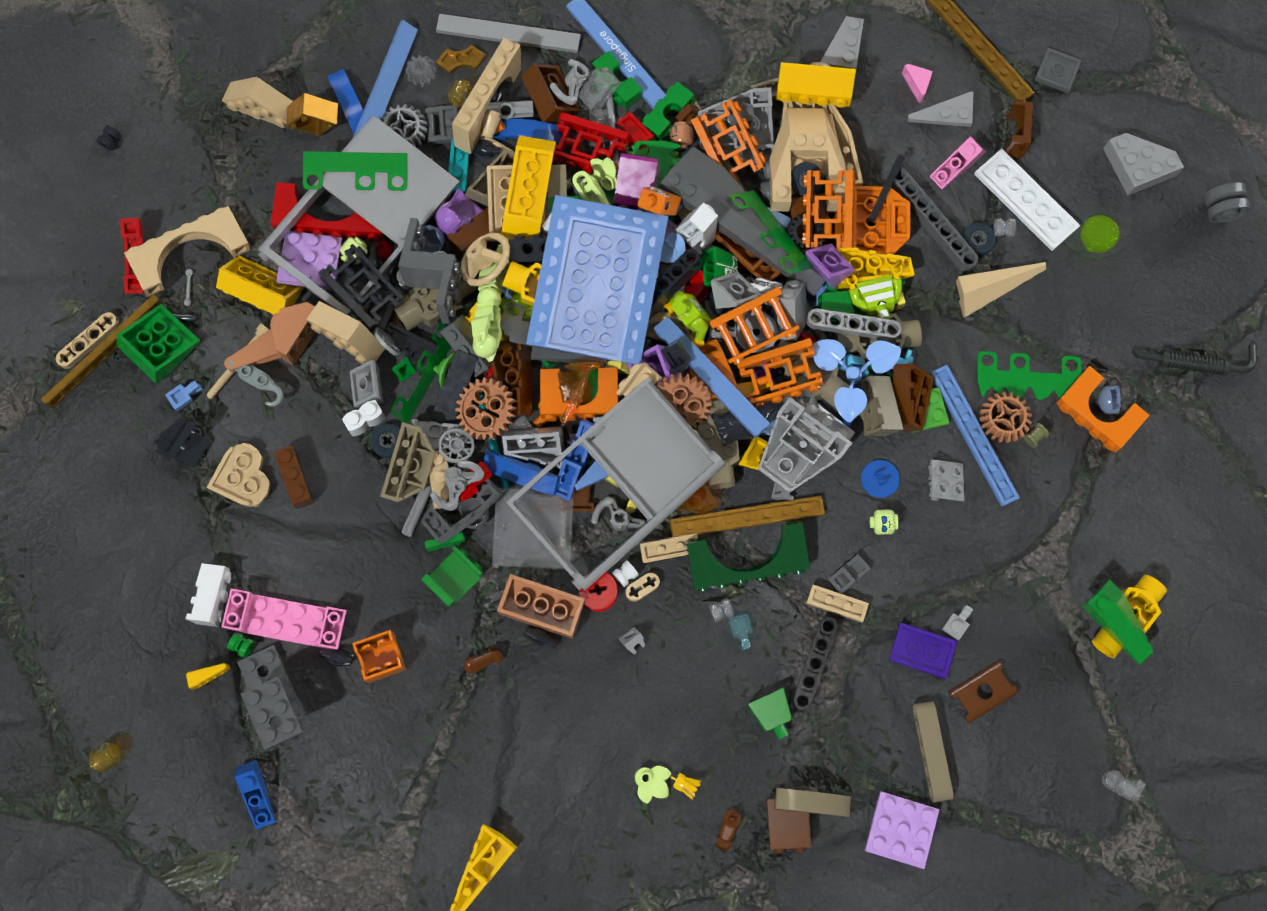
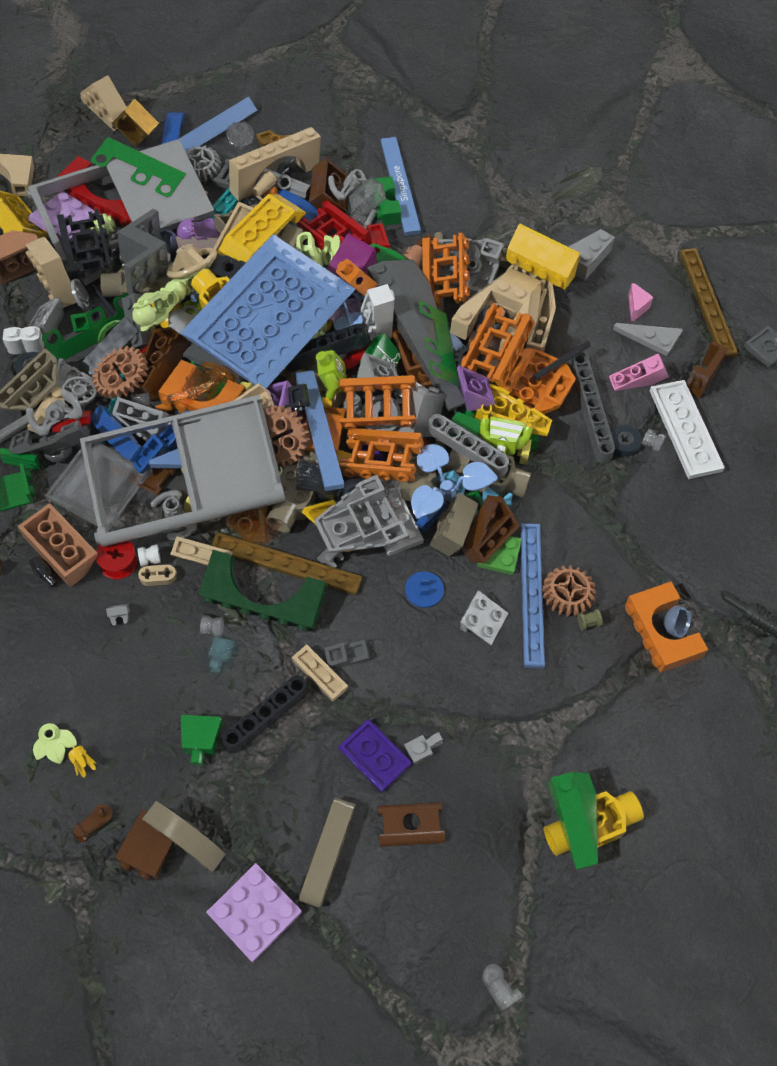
camera: 25 degrees right, 15 degrees down
light grey tile [436,14,581,53] -> none
green arch [642,82,696,141] -> none
yellowish green head [870,510,898,535] -> none
tan wedge [956,262,1046,318] -> none
green piece [977,351,1082,400] -> none
clear neon green tile [1081,215,1119,252] -> none

